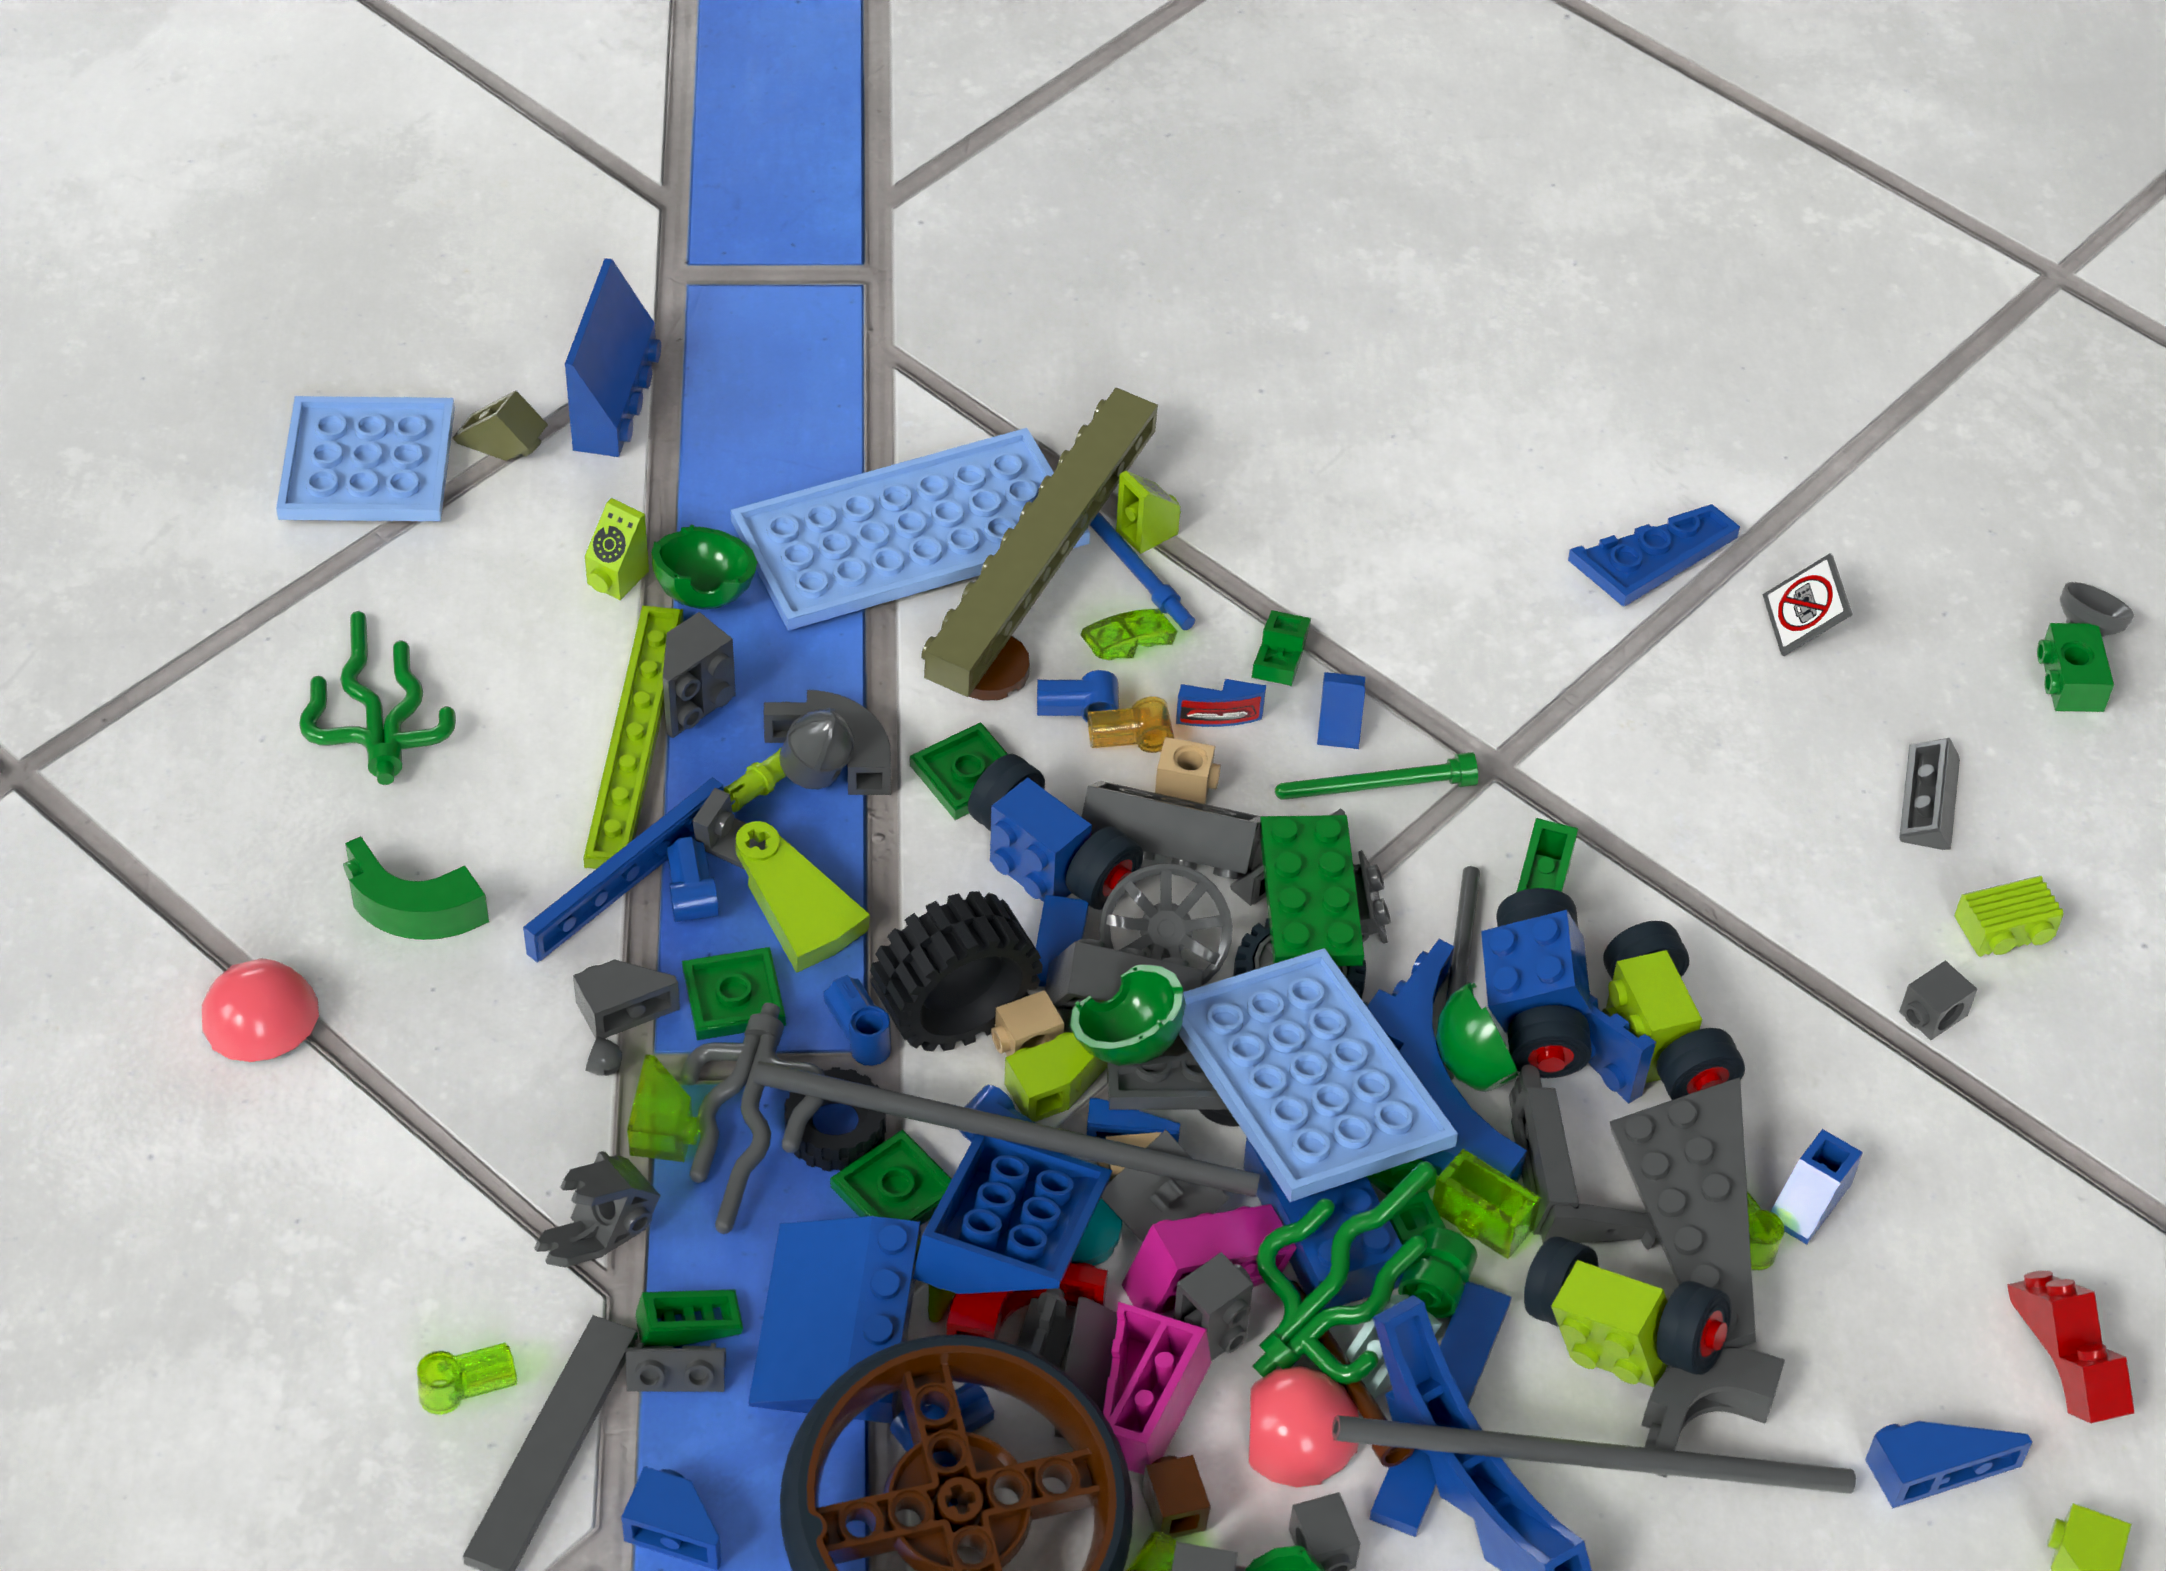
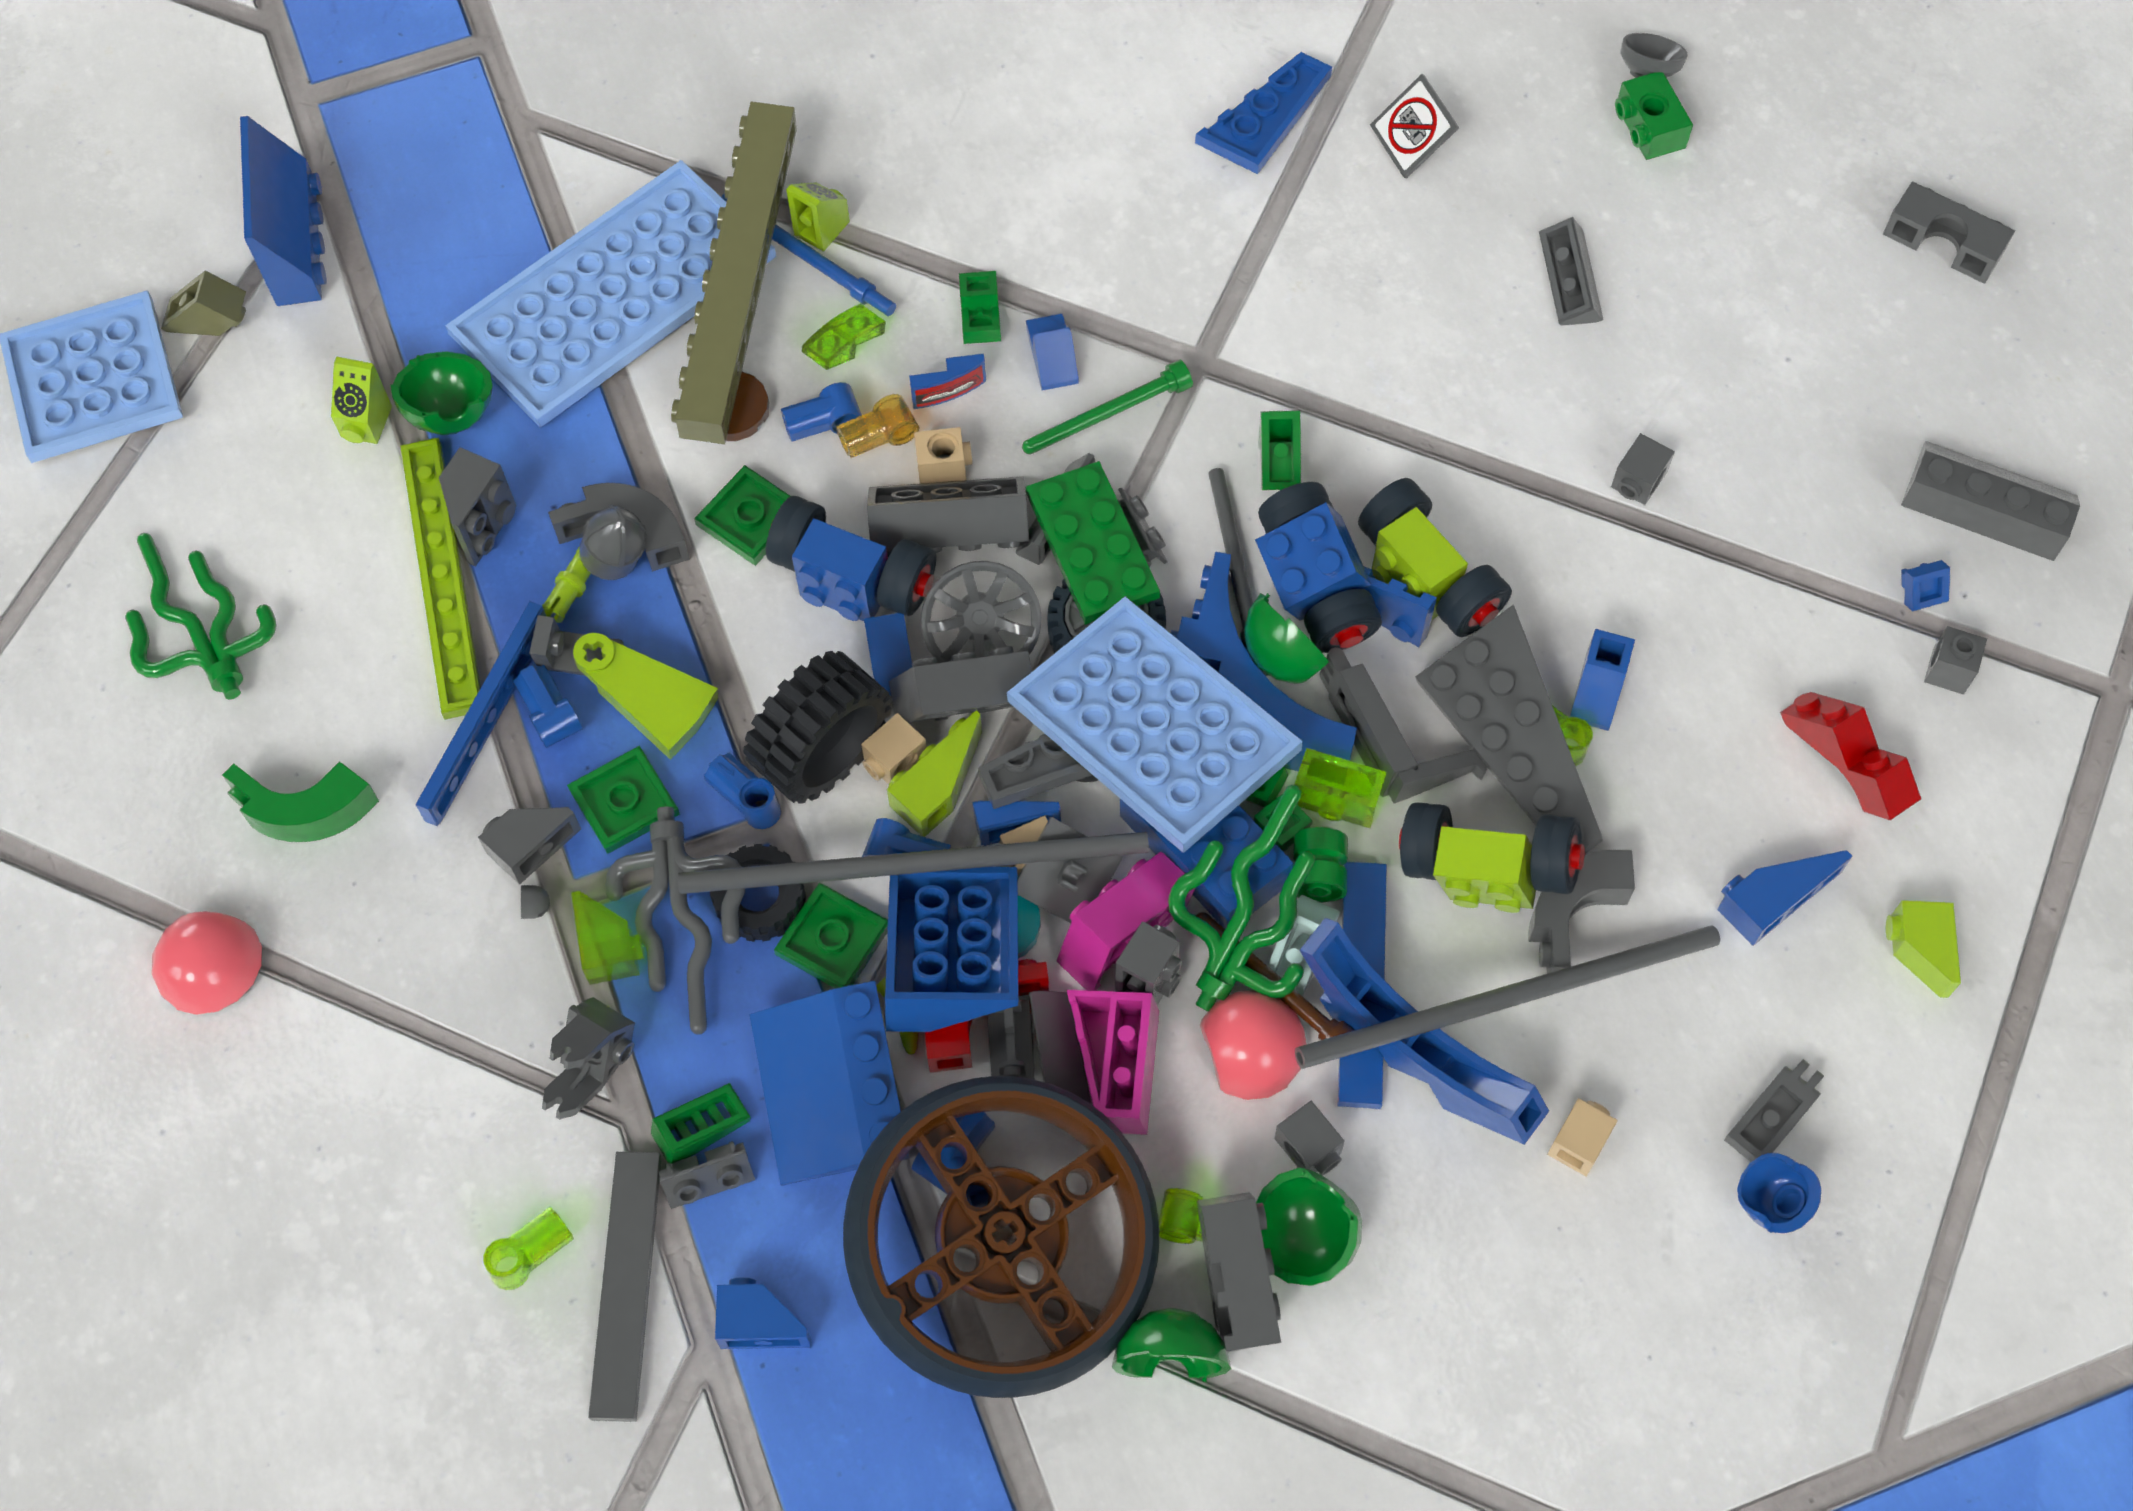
camera: 15 degrees left, 15 degrees up
green cylinder [1070,964,1186,1066] -> none
reddish brown brick [1141,1455,1211,1542] -> none
lime brick [1954,875,2064,957] -> none

